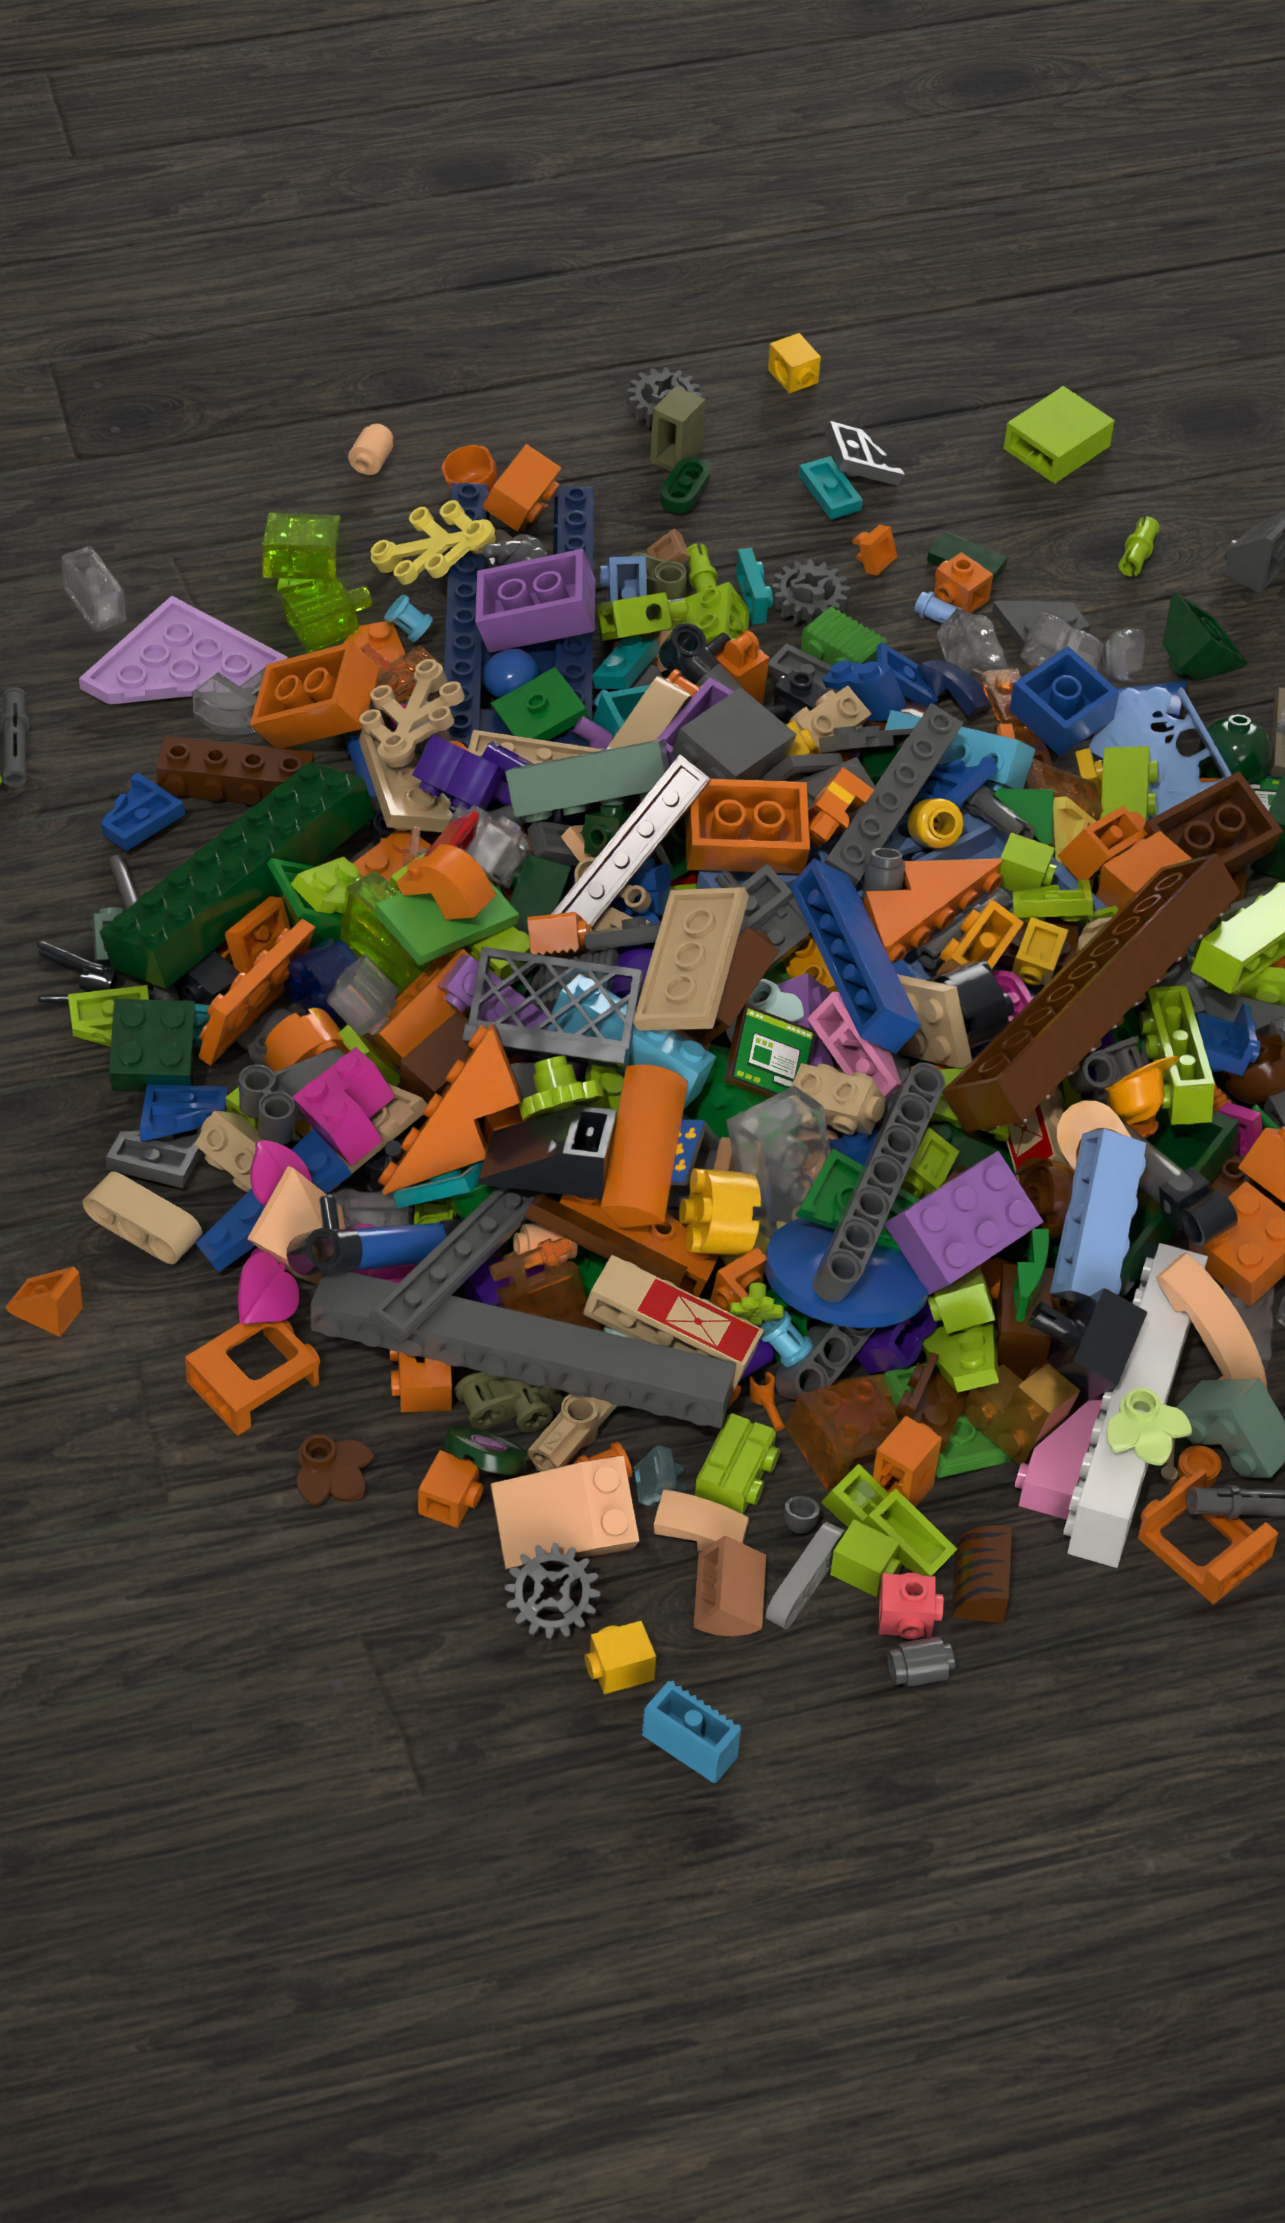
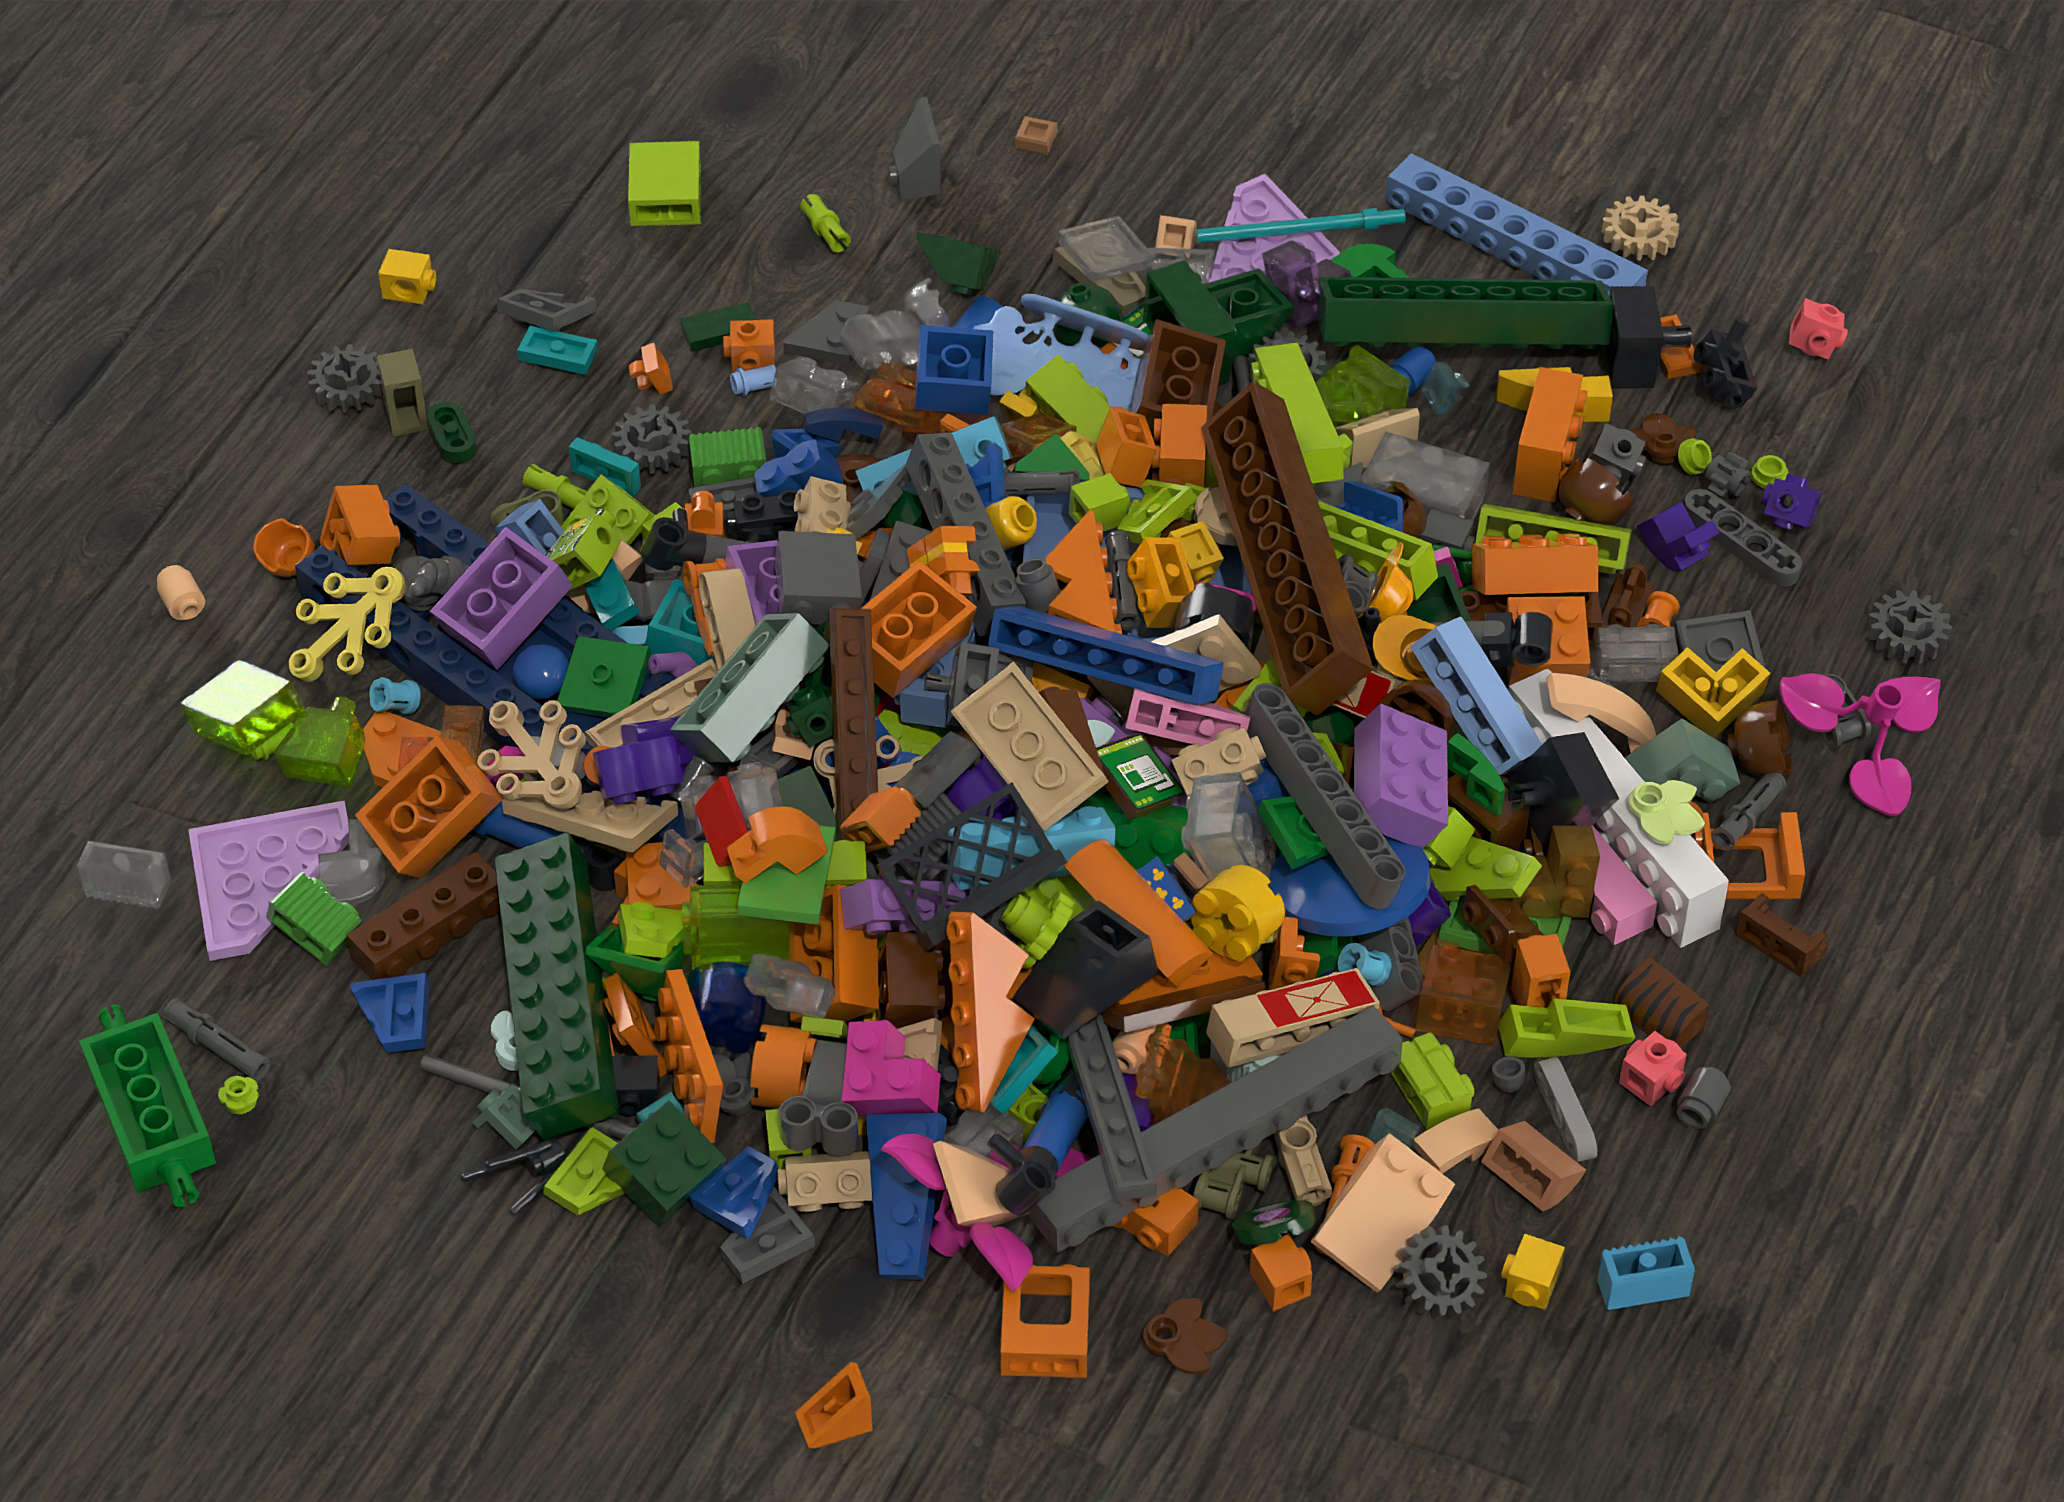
camera: 45 degrees left, 0 degrees up
tan beam [82,1172,202,1264] -> none
medium nougat tile [647,528,690,564] -> none
lime plant [729,1283,784,1326] -> none
lime brick [830,1520,902,1597] -> none
none -> bright green brick [266,872,362,966]
none -> reddish brown hinge [1736,893,1828,978]

